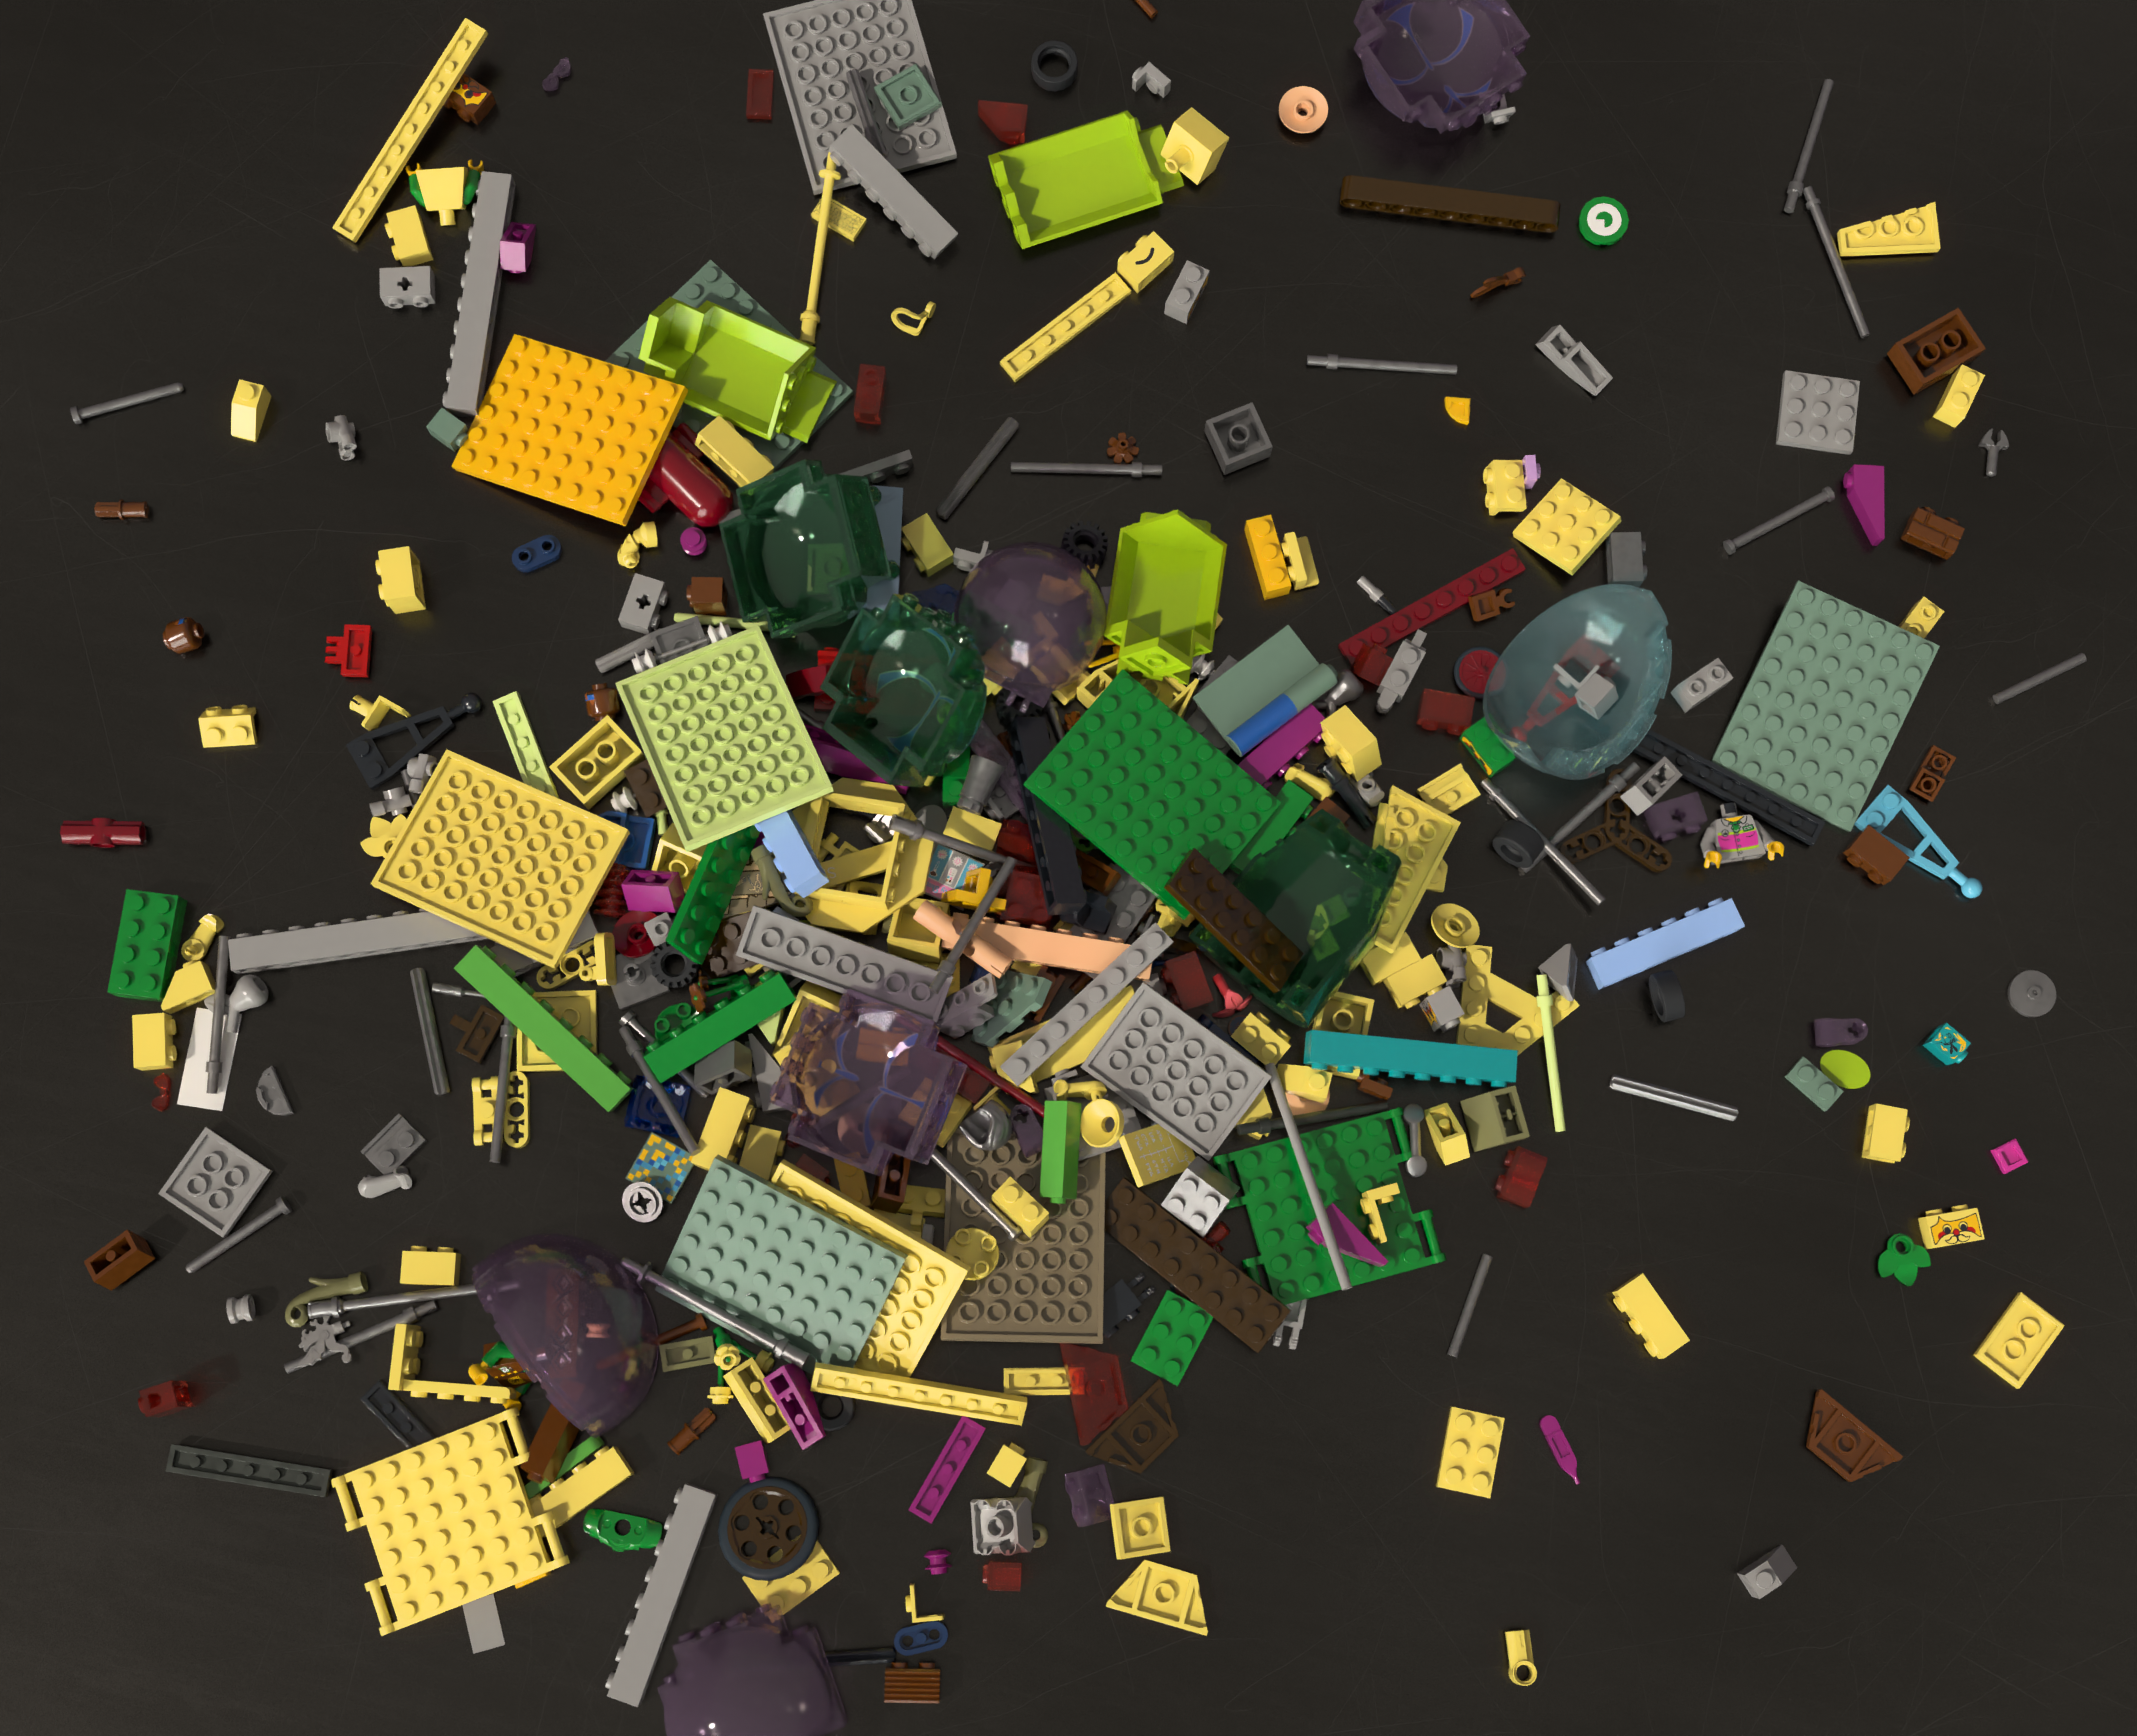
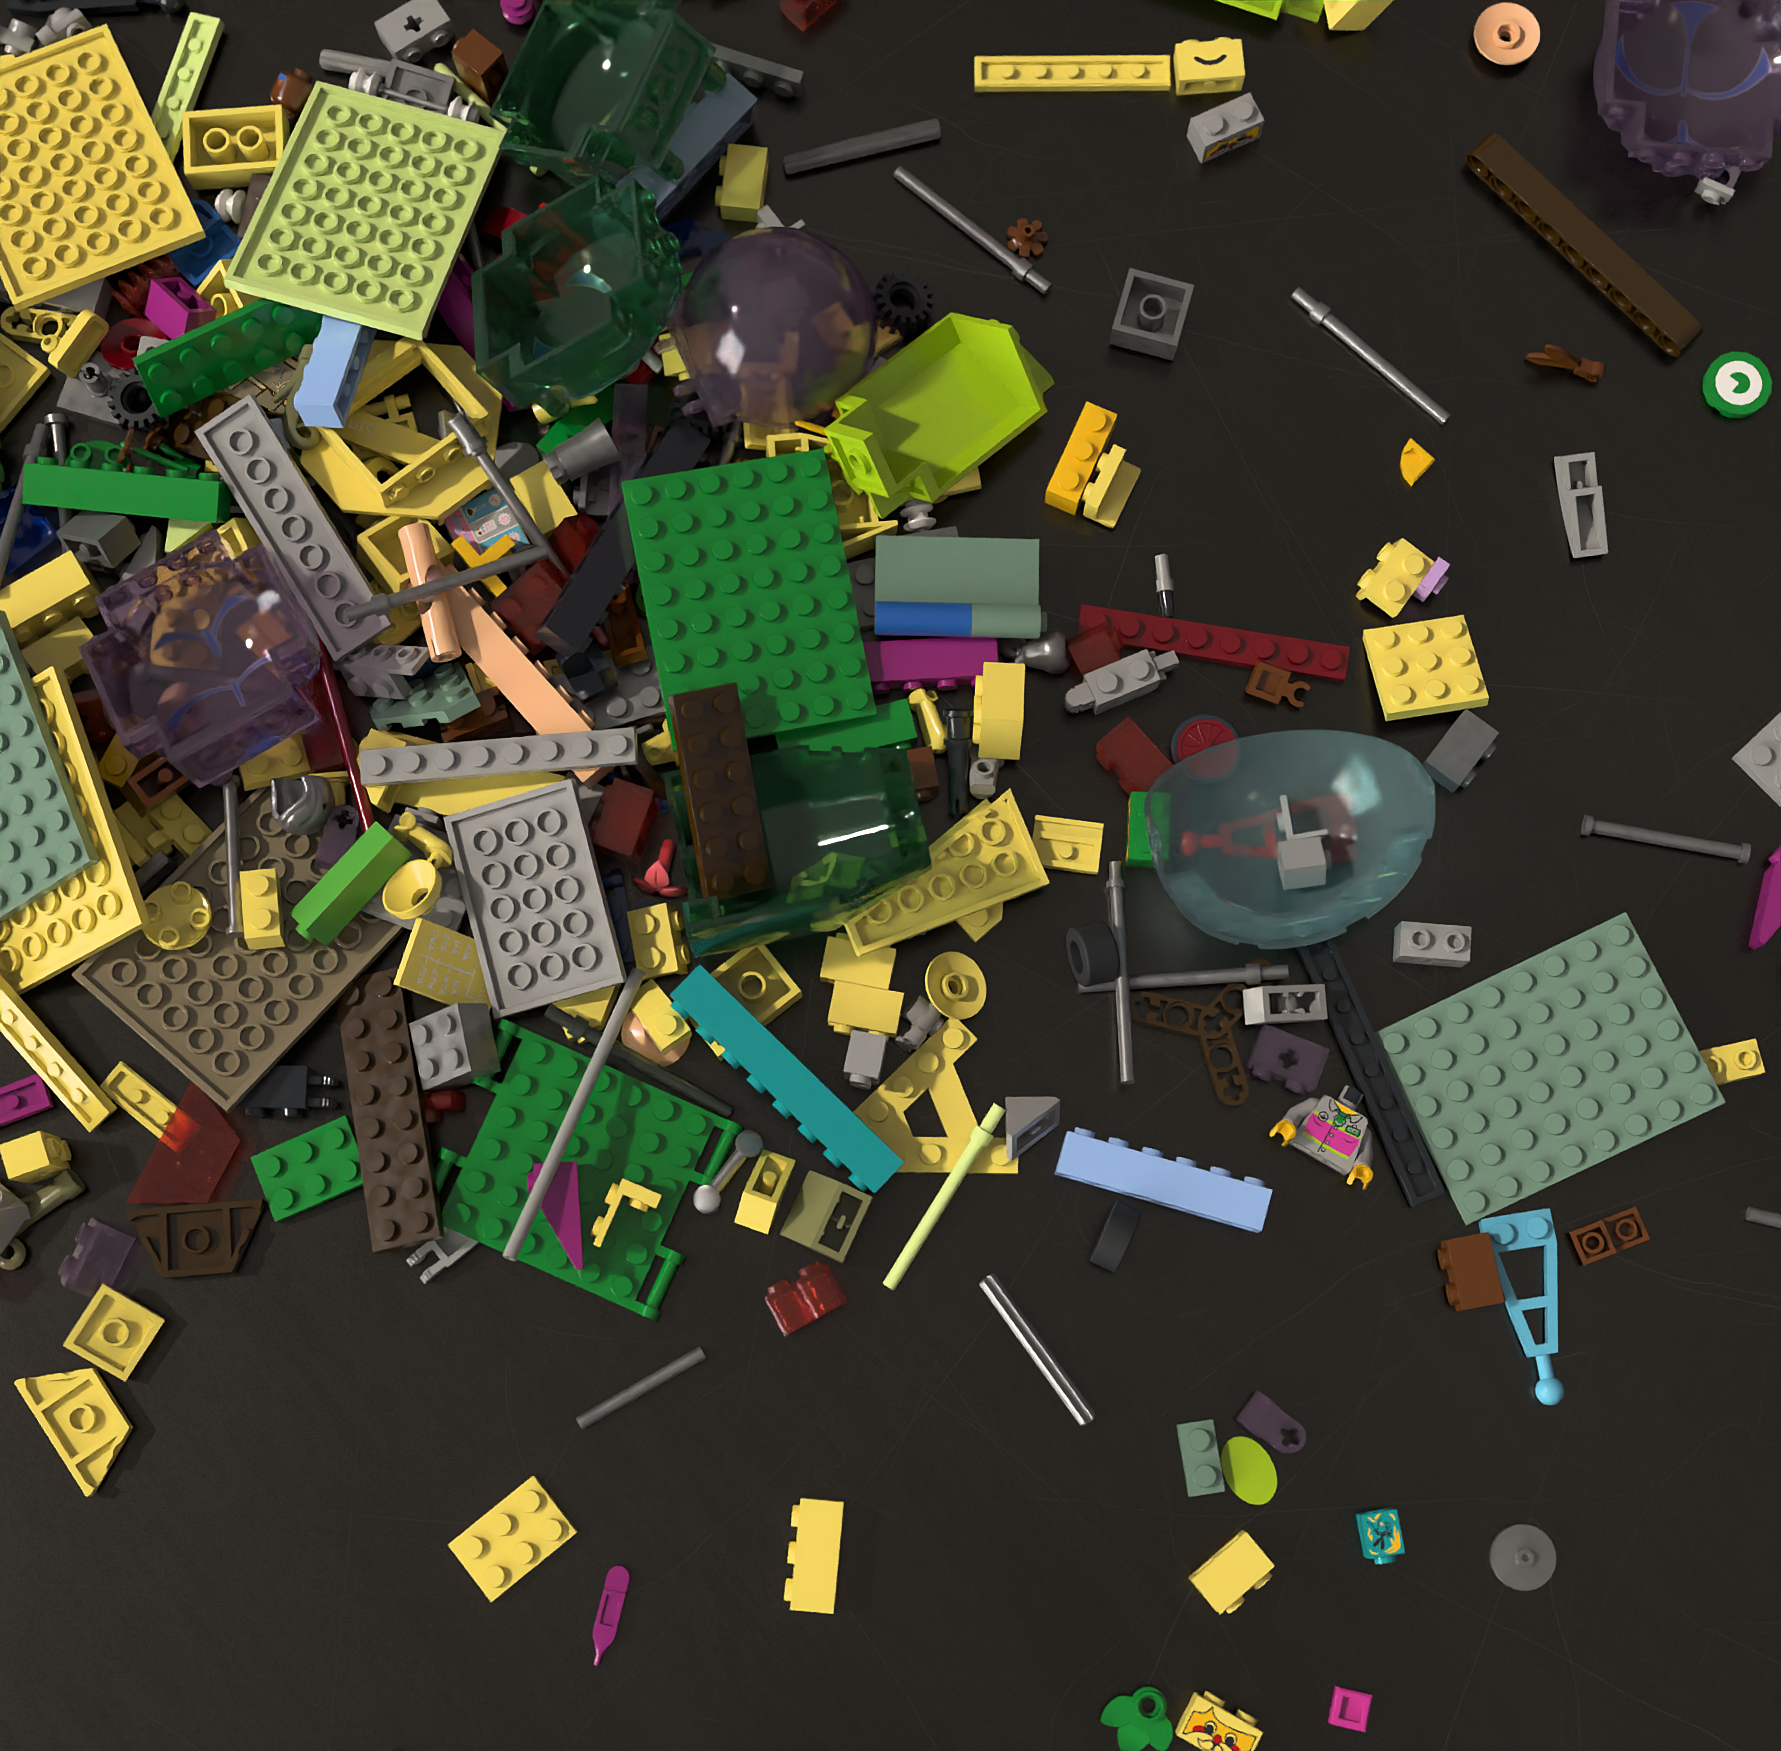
camera: 45 degrees right, 0 degrees up
reddish brown bracket [1356,1069,1393,1101] -> none

